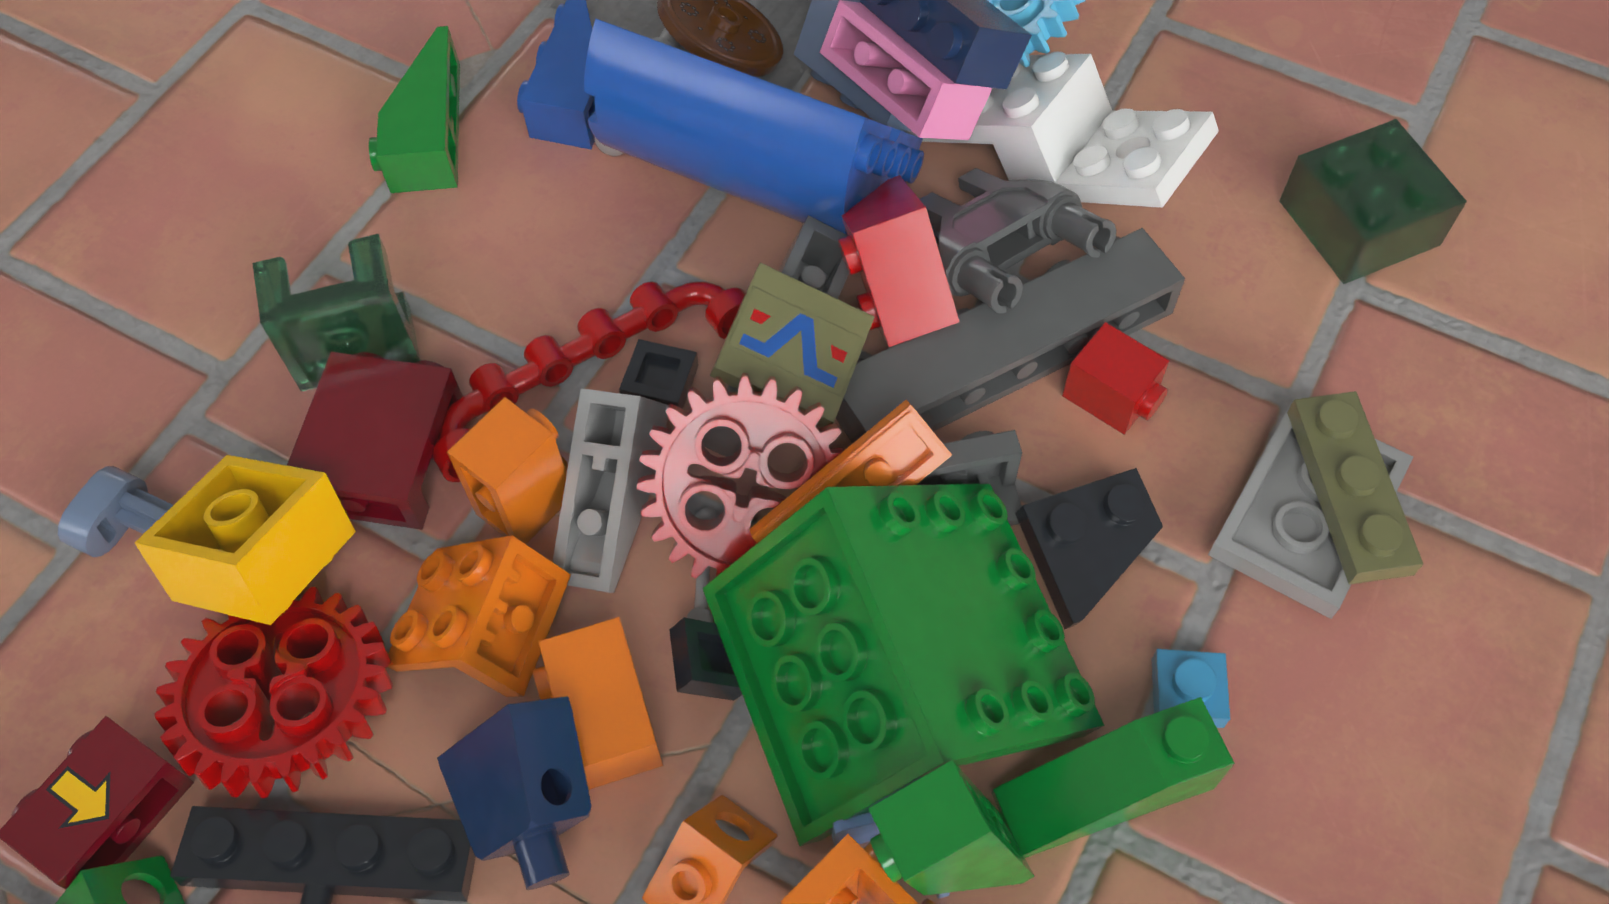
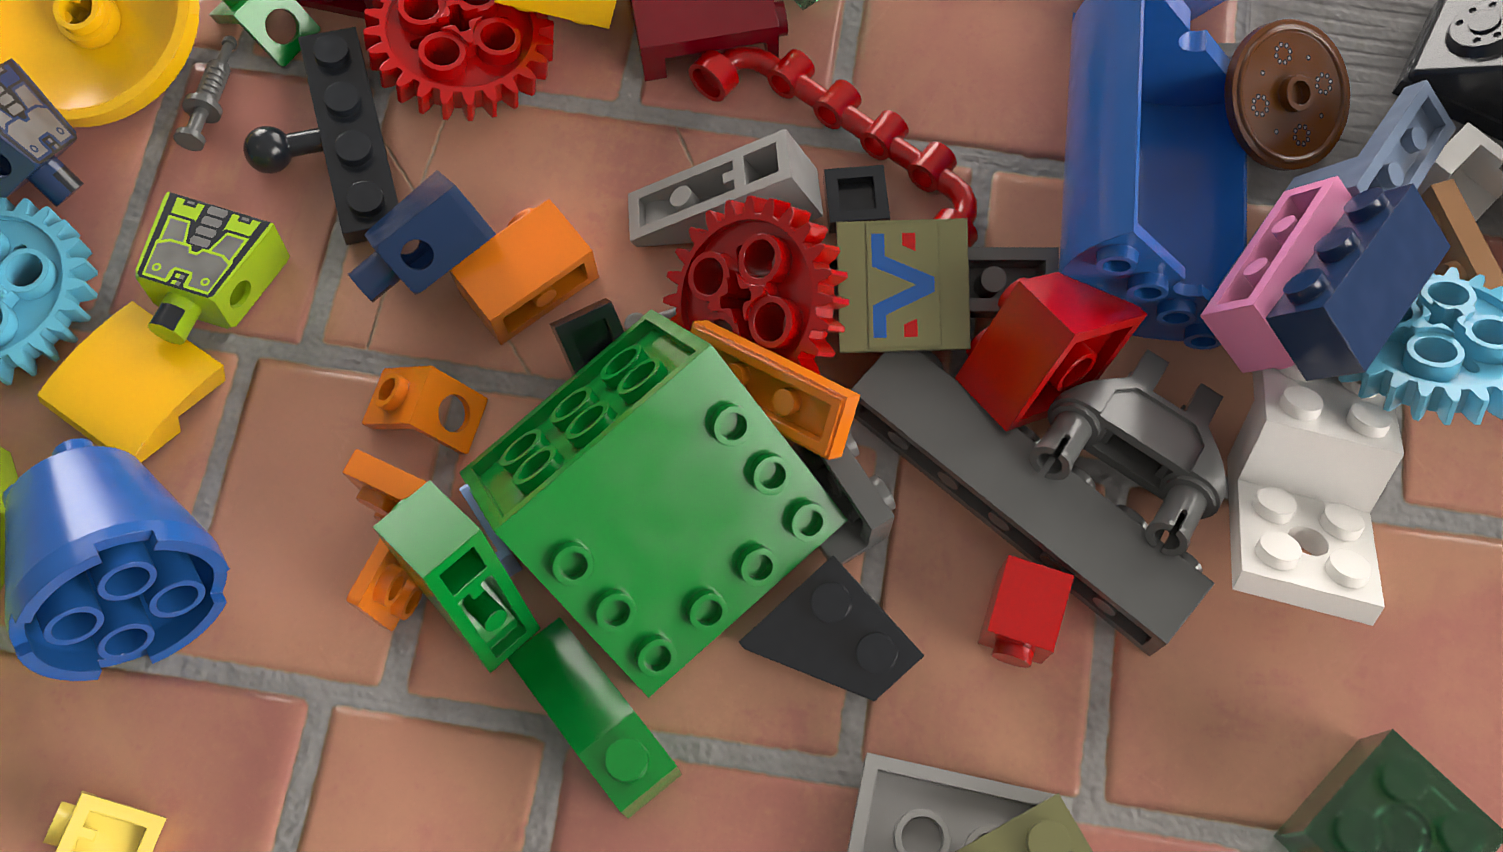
camera: 70 degrees right, 10 degrees up
orange bracket [388,535,571,697] -> none
orange brick [447,397,568,544] -> none
dark azure plate [1151,649,1230,728] -> none

